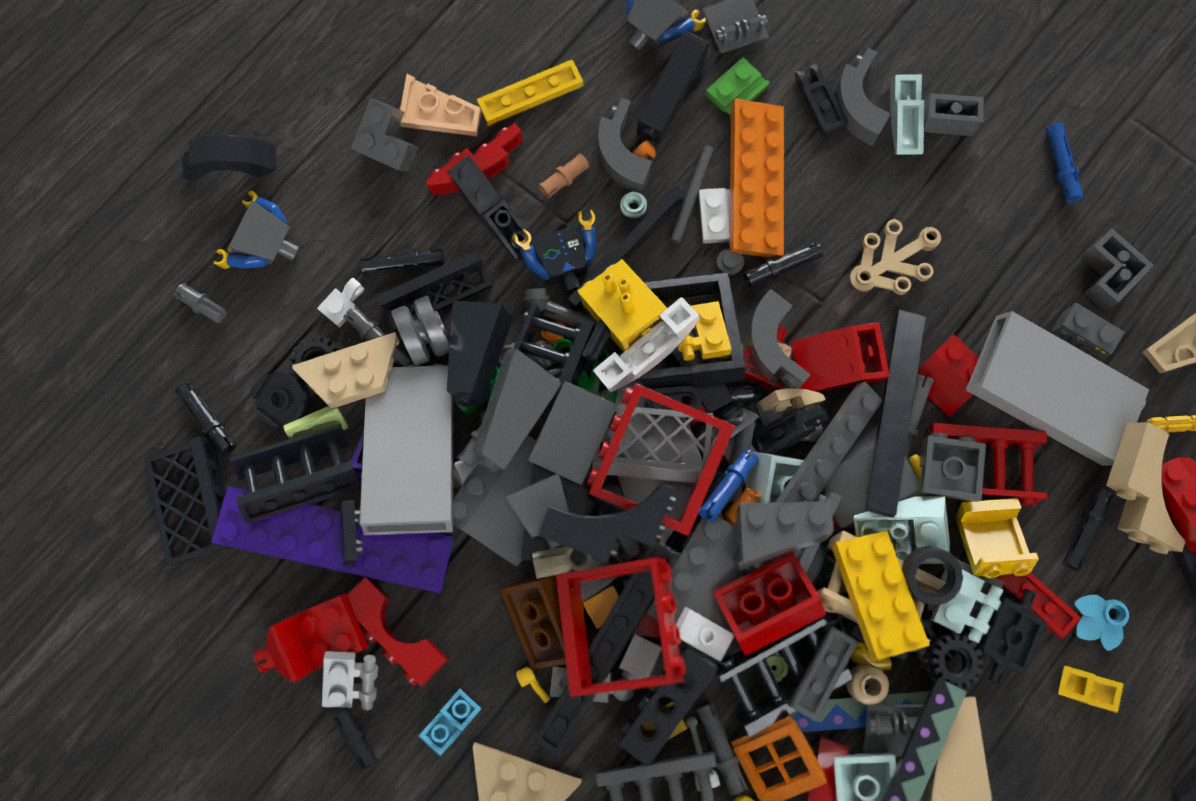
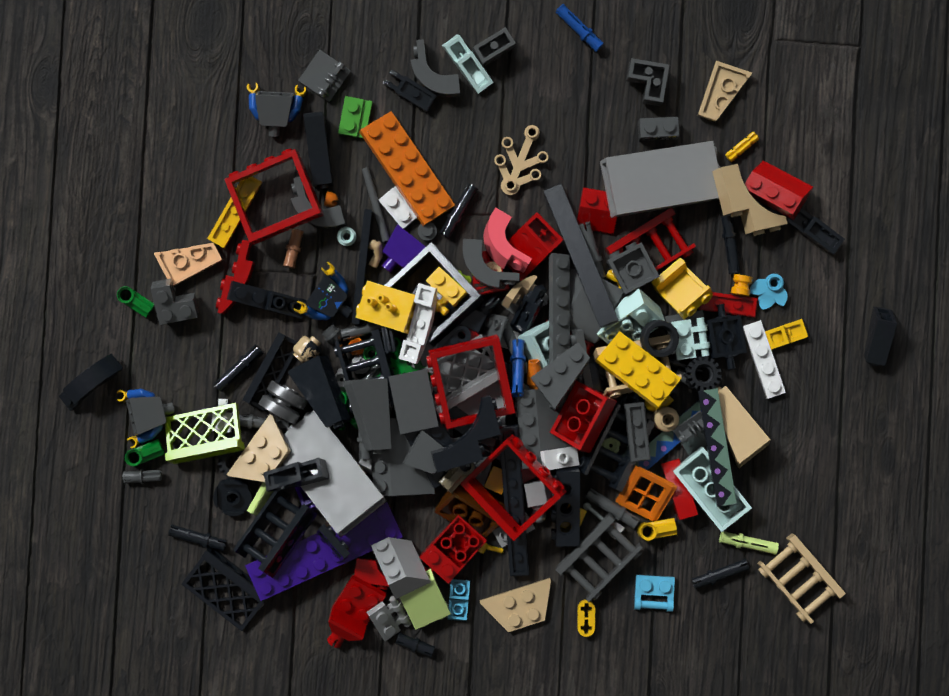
camera: 35 degrees left, 10 degrees up
none -> green piece [117,286,155,318]
none -> green piece [125,439,165,466]
none -> fence [165,403,245,464]
none -> red window [224,148,324,245]
none -> black slope [263,458,329,492]
none -> tan head [293,336,321,363]
none -> tan arm [368,240,383,269]
none -> light grey slope [371,537,431,599]
none -> dark purple torso [382,225,426,273]
none -> yellowish green panel [400,569,451,630]
none -> red slope [420,514,487,584]
none -> coral arch [483,207,532,273]
none -> light orange wheel [731,274,753,297]
none -> white plate [743,320,786,399]

